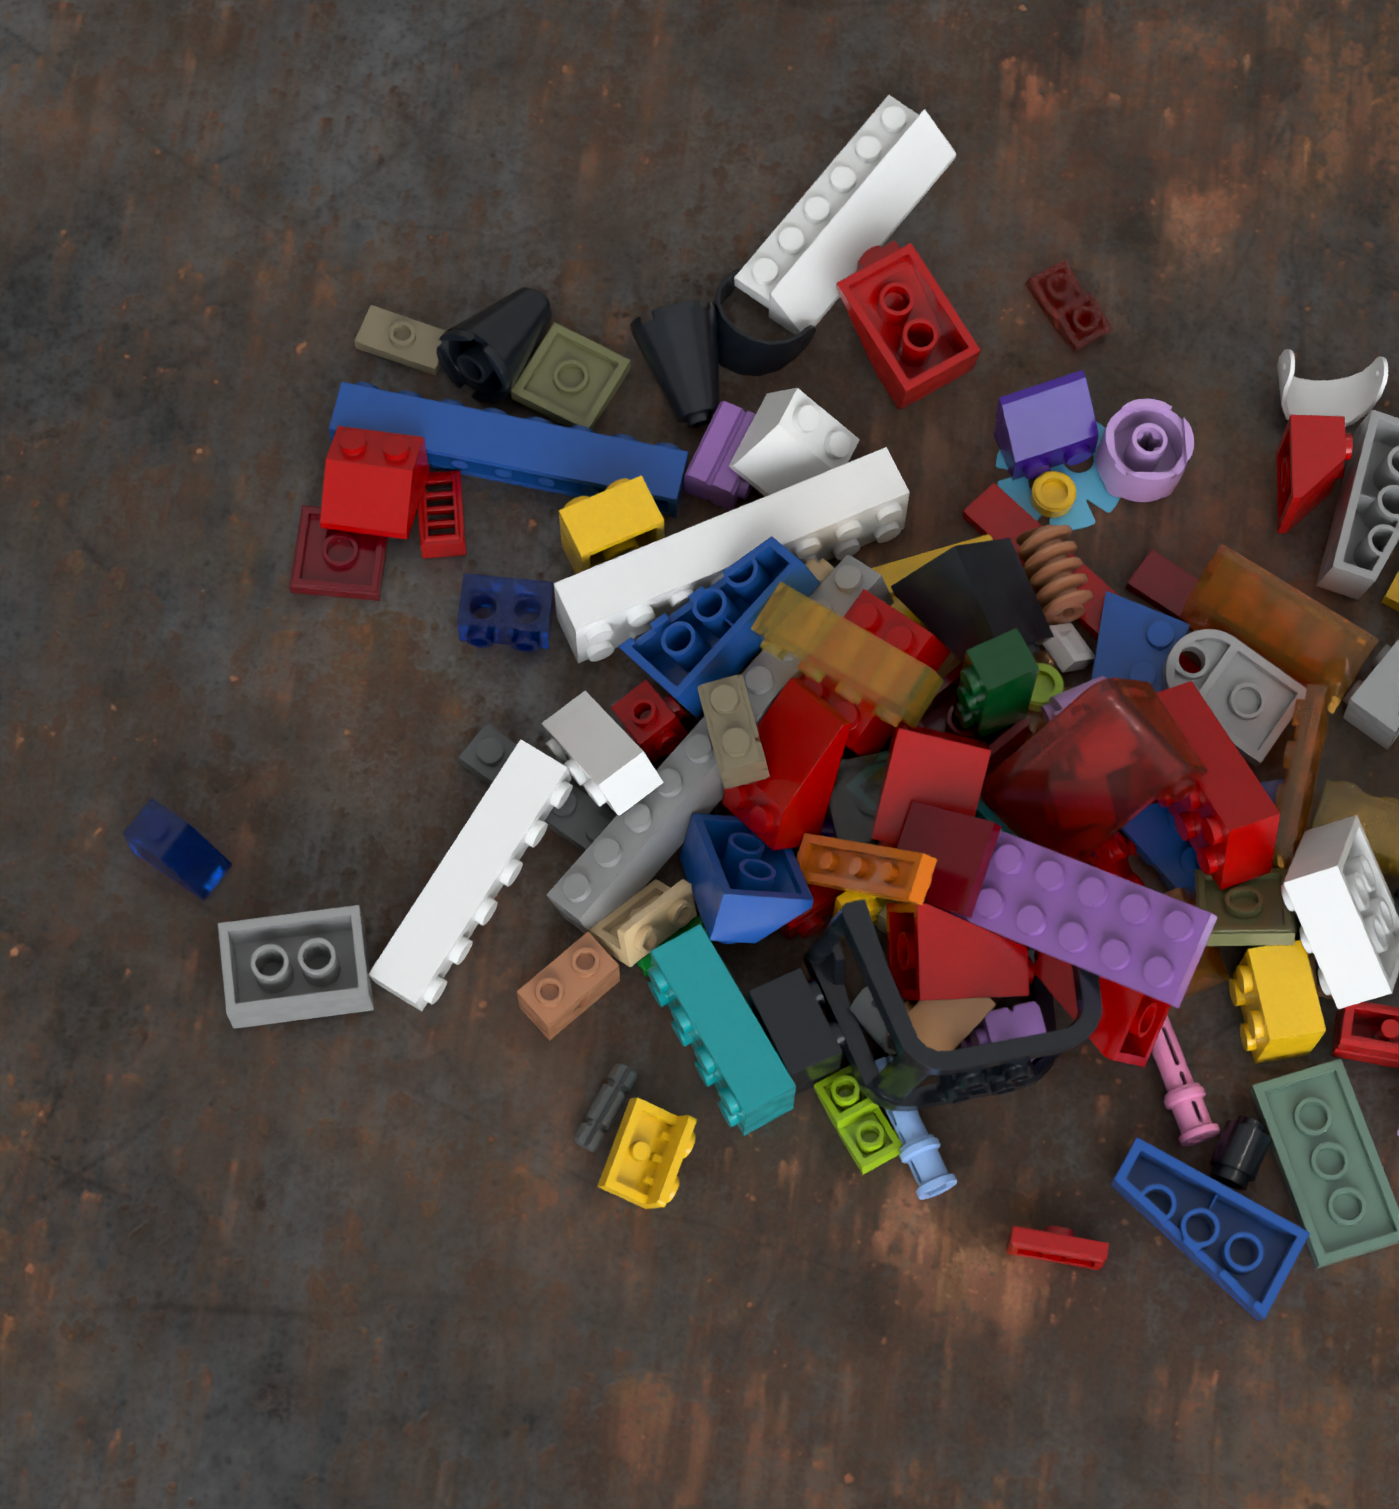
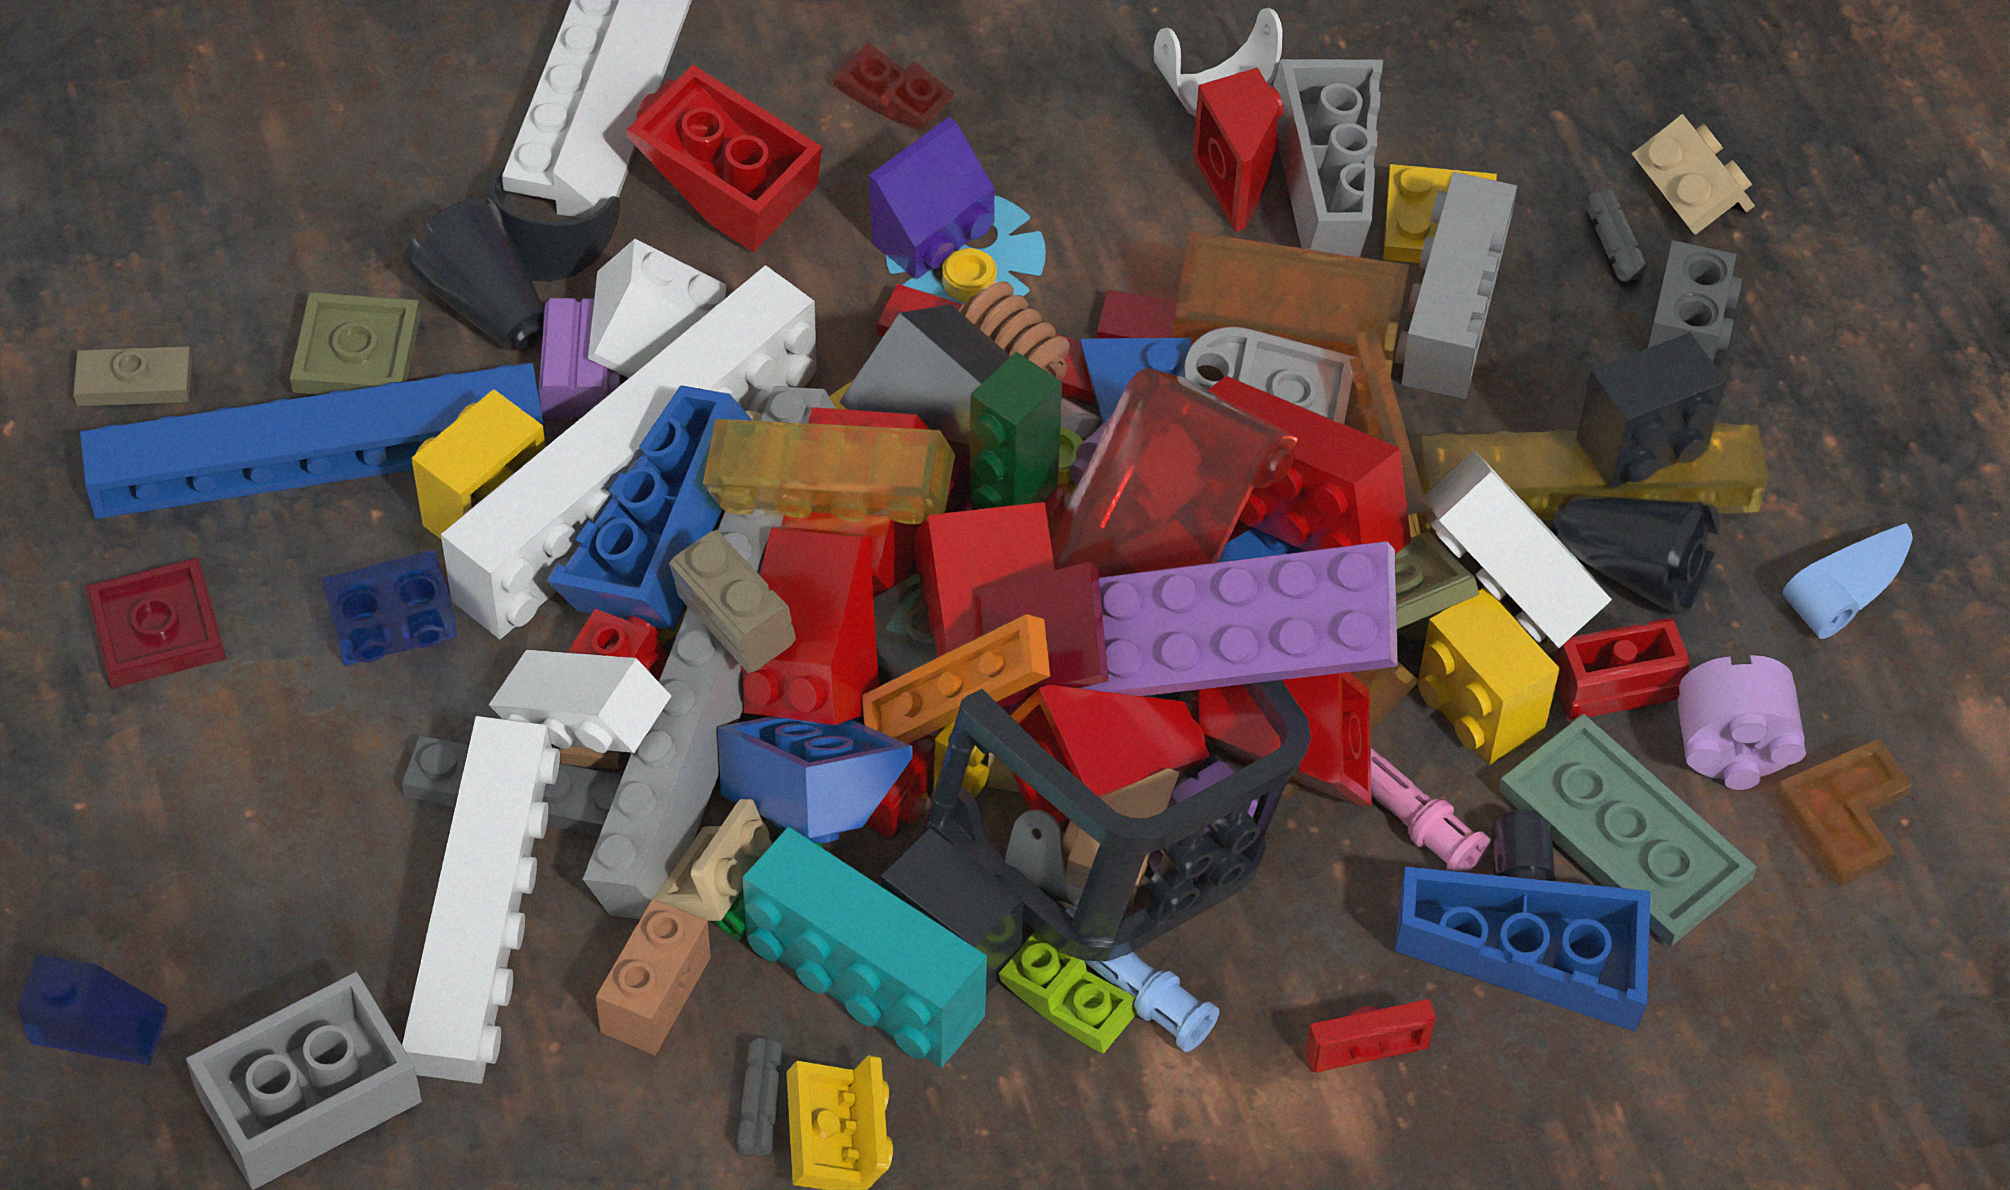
camera: 25 degrees left, 15 degrees down
red slope [320,426,430,540] -> none
red slope [418,470,467,559] -> none
black cone [436,287,552,404] -> none
lavender brick [1096,399,1194,502] -> none

